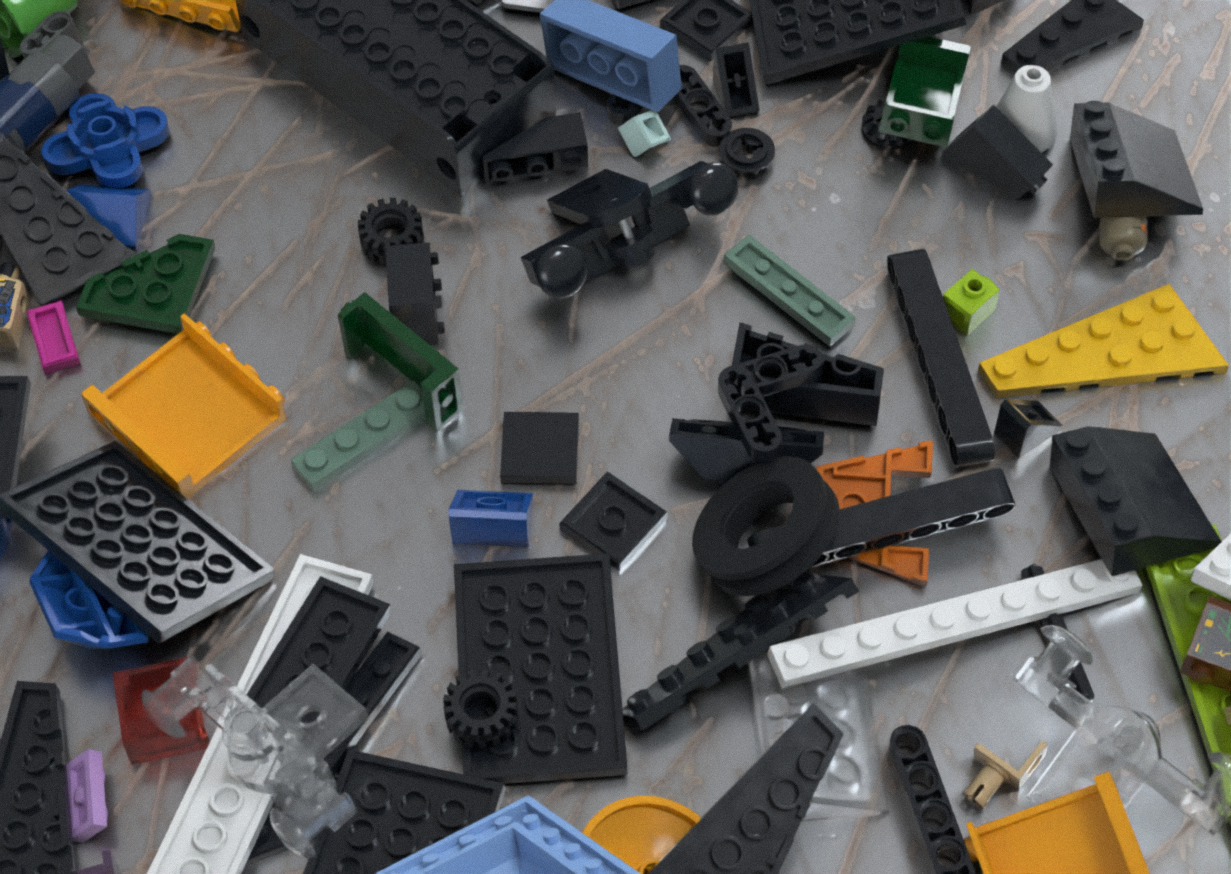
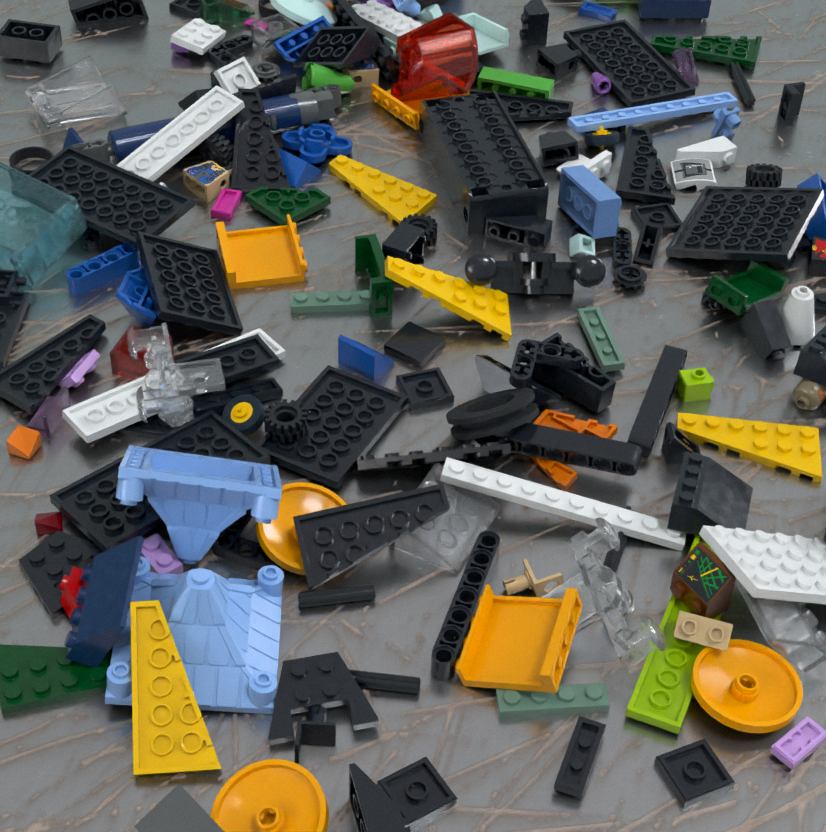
camera: 30 degrees right, 15 degrees down
none -> black wheel [222,394,265,436]
none -> yellow wing [328,154,437,224]
none -> yellow wing [384,256,512,342]

